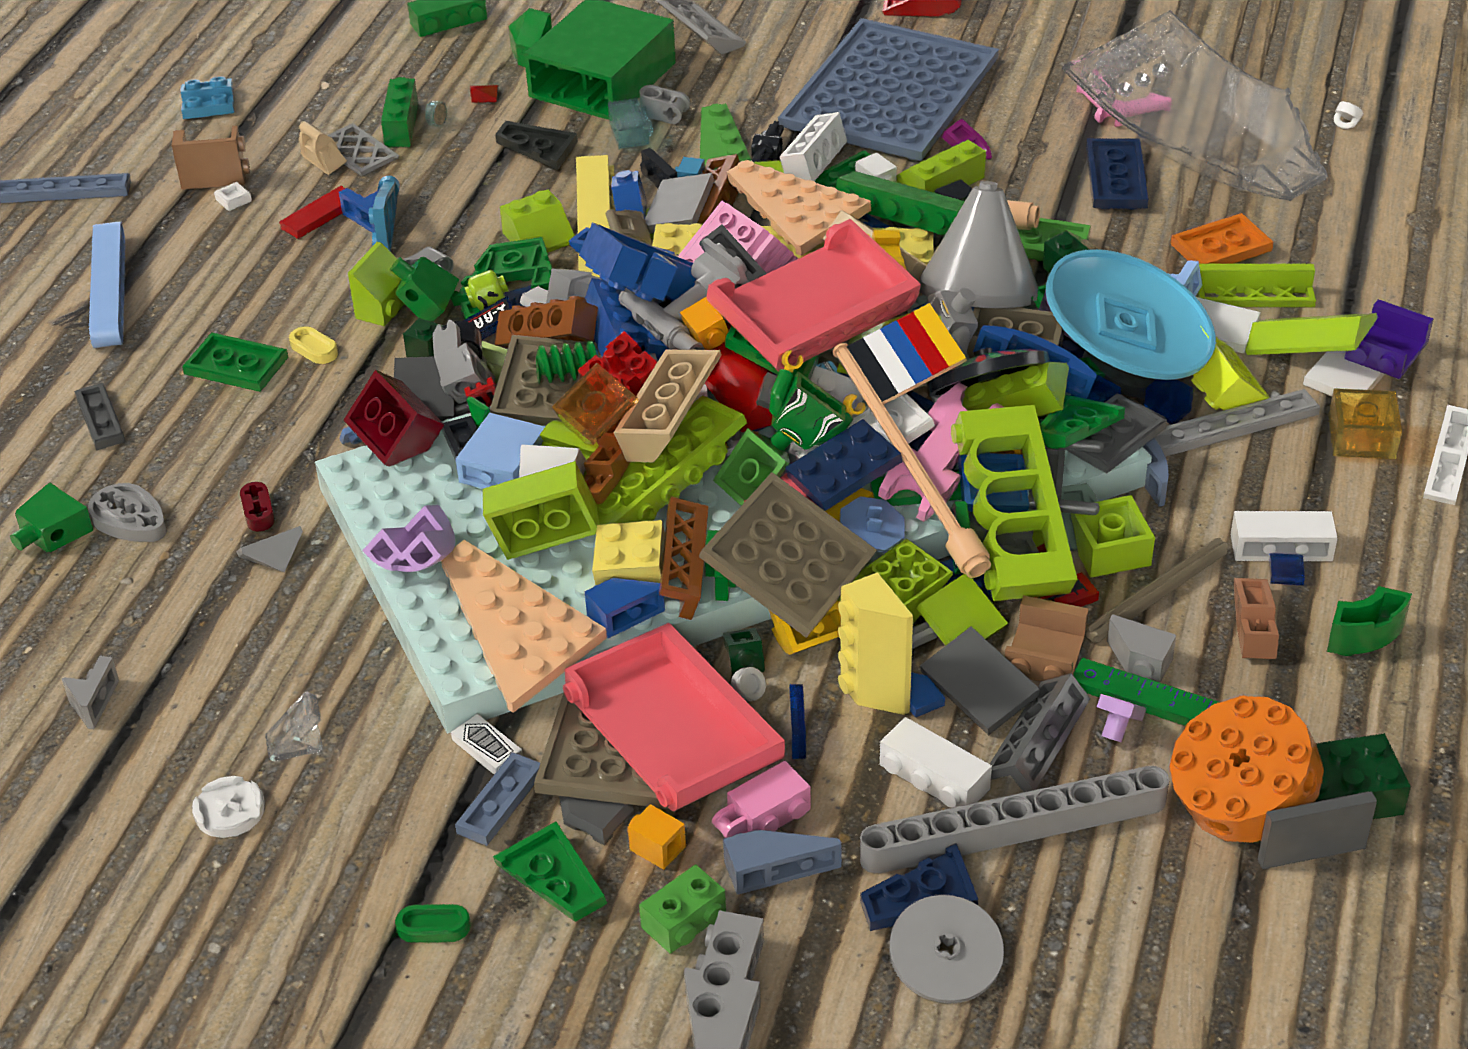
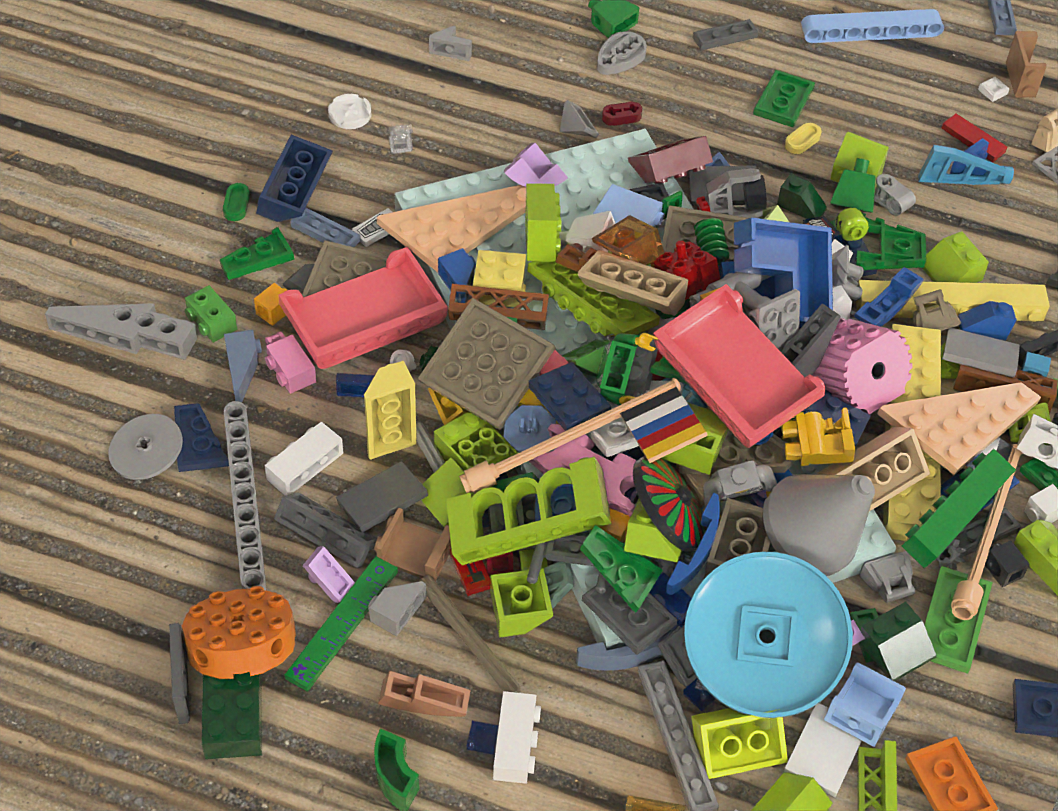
camera: 90 degrees right, 10 degrees up
blue tile [910,672,945,718] -> none
none -> dark blue slope [256,134,333,222]

